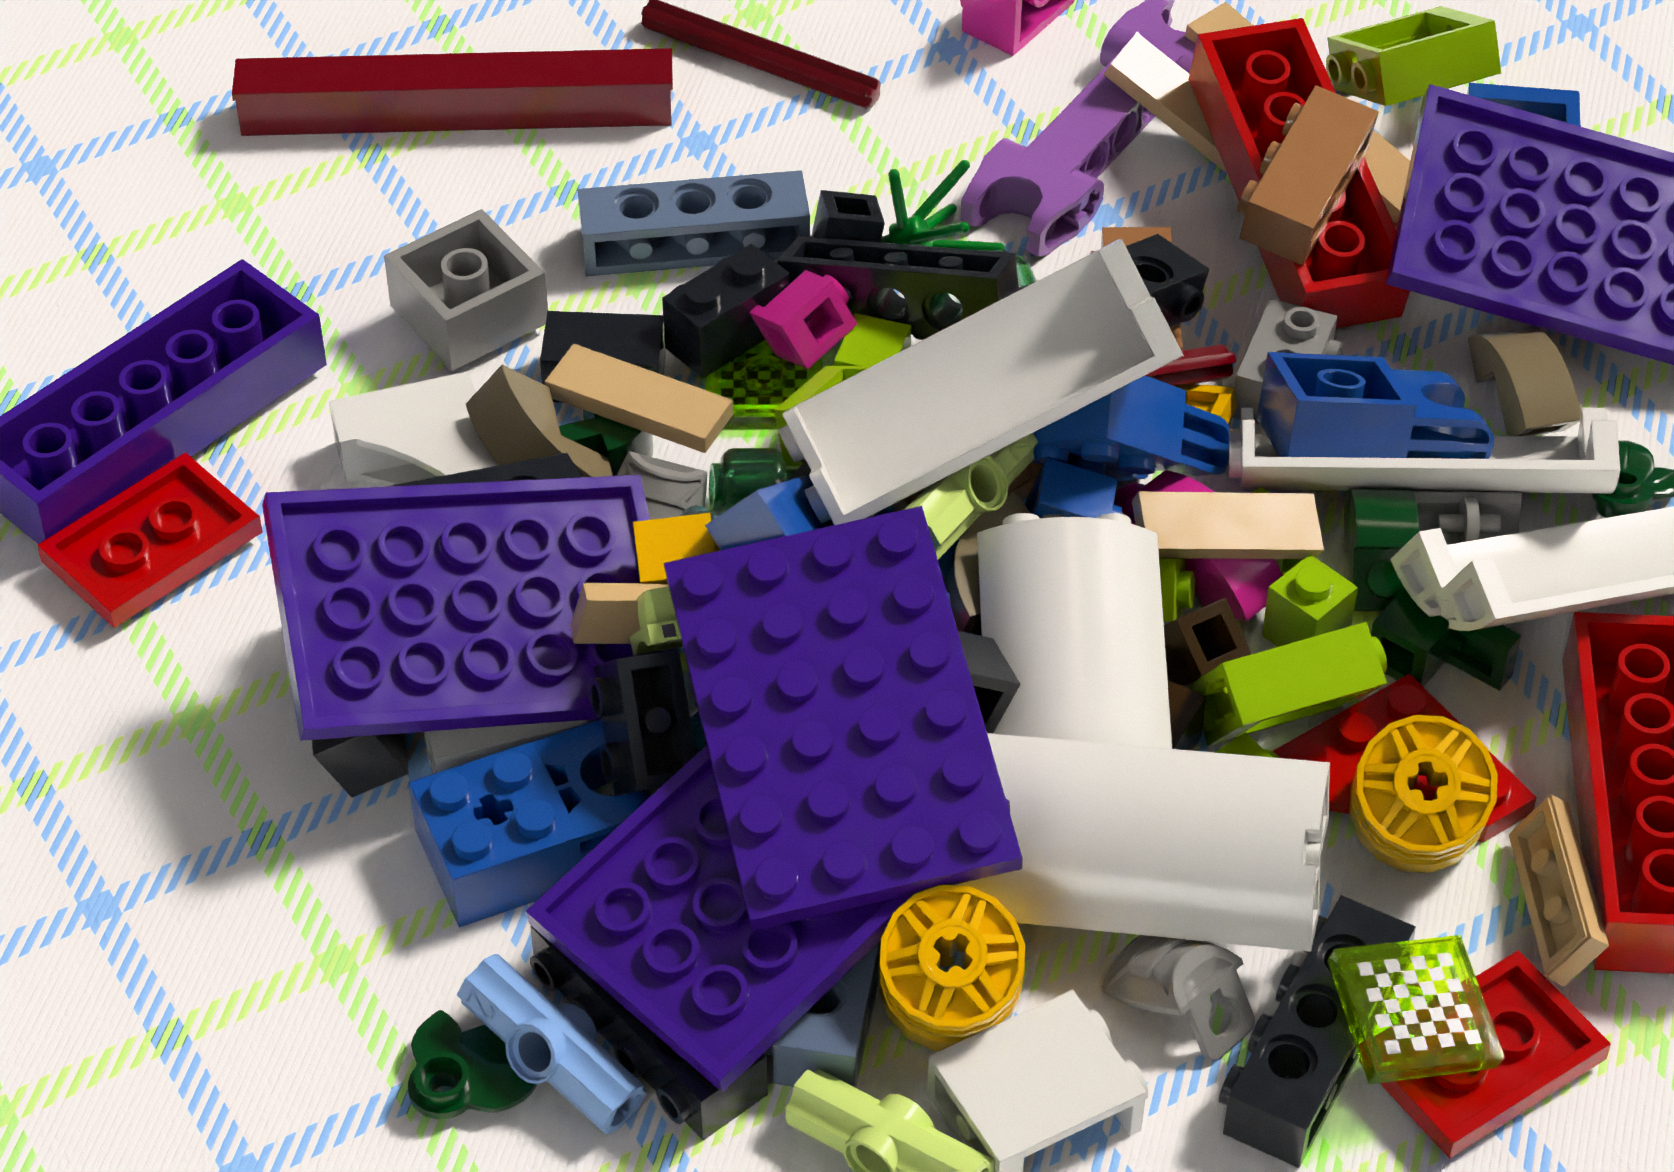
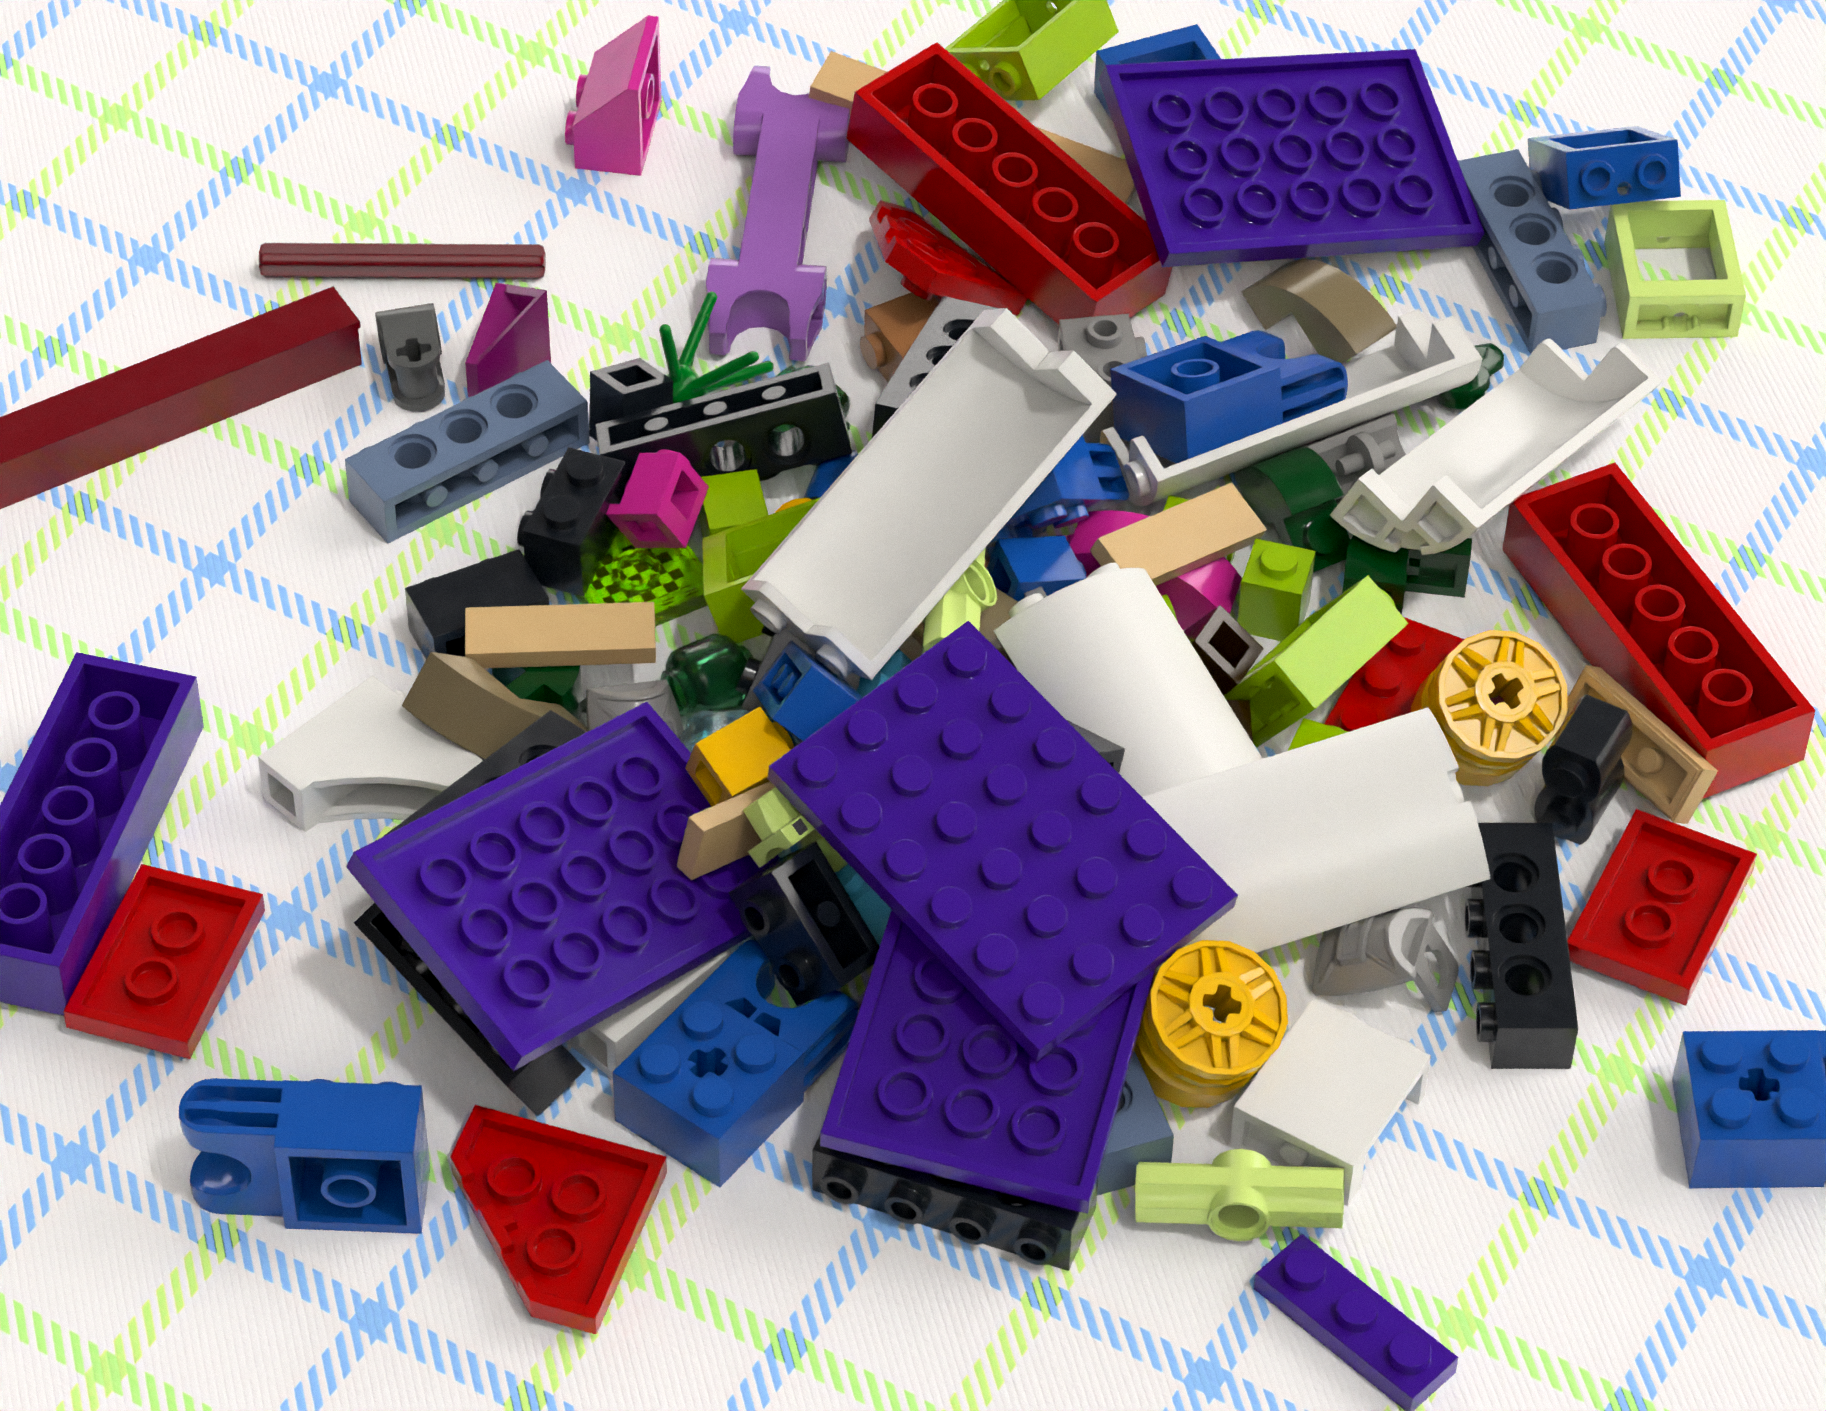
camera: 30 degrees left, 0 degrees up
light grey brick [384,209,548,371] -> none
dark green plate [408,1010,538,1119] -> none
light blue piece [457,953,647,1135] -> none
tan tile [1103,33,1227,173] -> none
medium nougat brick [1237,85,1379,265] -> none
clear neon green tile [1327,935,1504,1084] -> none
none -> blue brick [178,1078,430,1234]
none -> dark grey piece [375,303,446,412]
none -> red plate [450,1105,667,1335]
none -> magenta slope [465,283,551,397]
none -> red plate [869,200,1028,316]
none -> black brick [1534,694,1632,845]

